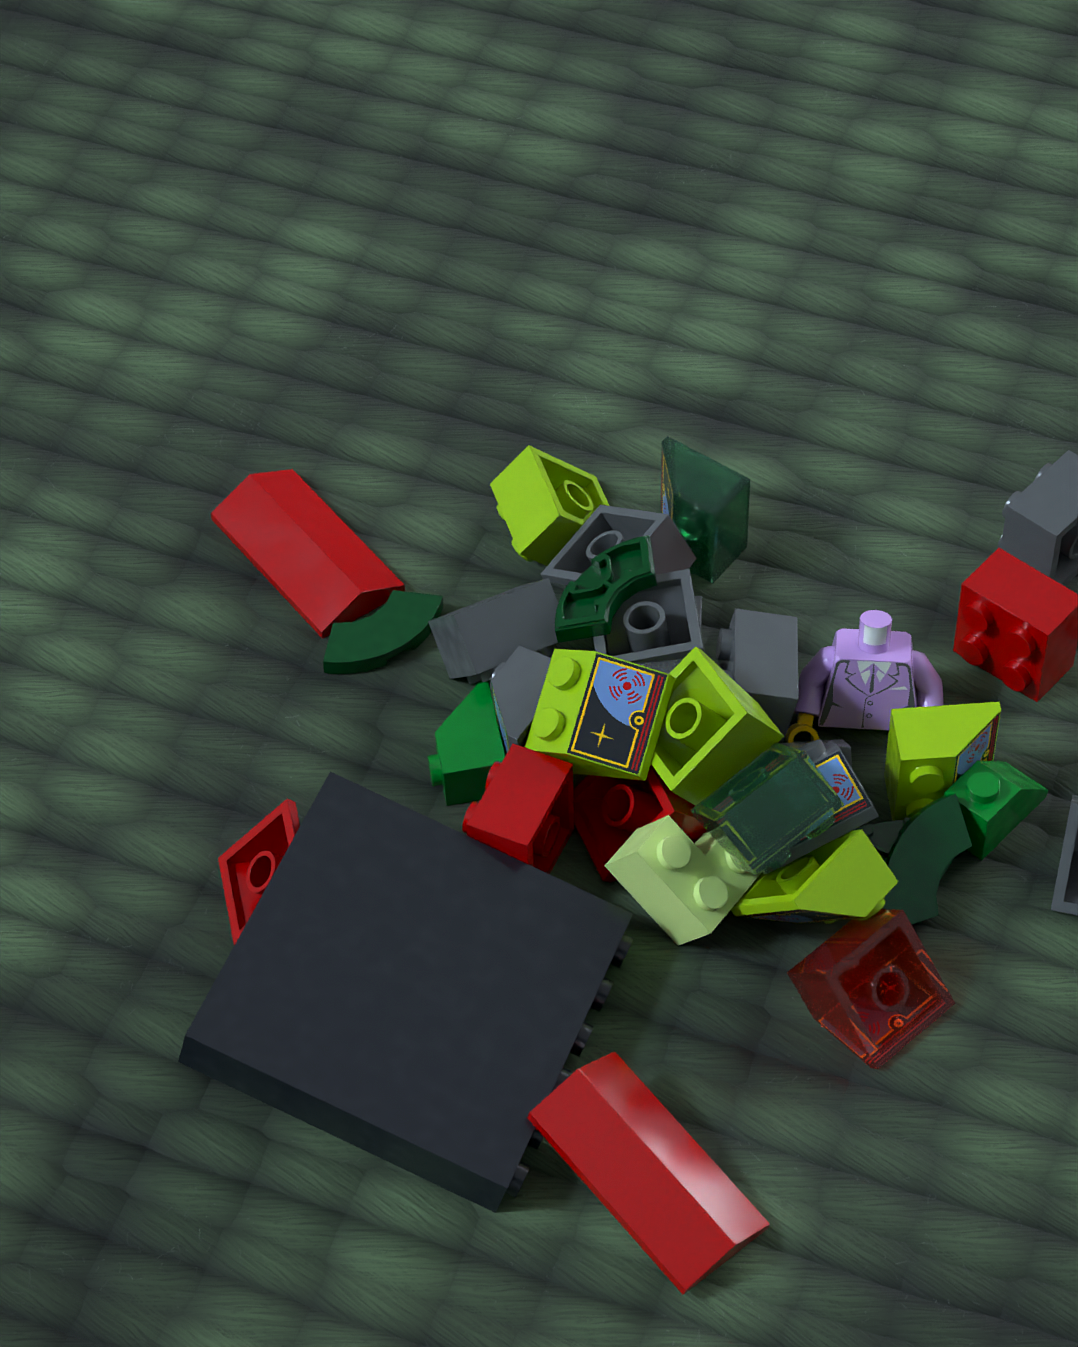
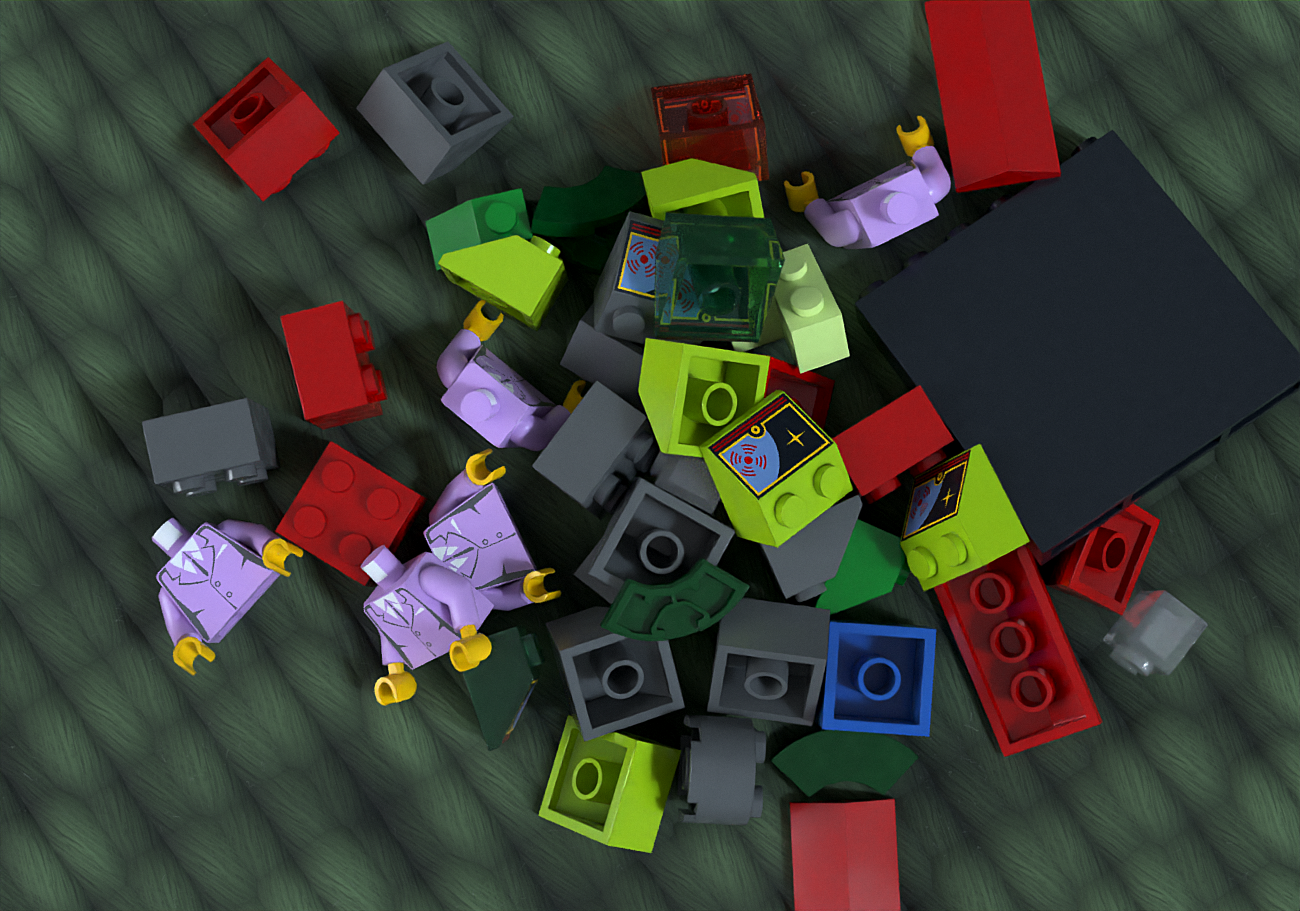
camera: 140 degrees left, 35 degrees up
none -> lavender torso [152,518,303,676]
none -> red brick [275,441,428,587]
none -> lavender torso [361,545,494,705]
none -> lavender torso [423,448,561,611]
none -> dark grey brick [677,715,766,826]
none -> lavender torso [784,116,951,249]
none -> blue brick [815,619,936,737]
none -> lime slope [900,444,1030,591]
none -> red slope [934,544,1103,757]
none -> clear piece [1102,590,1208,677]

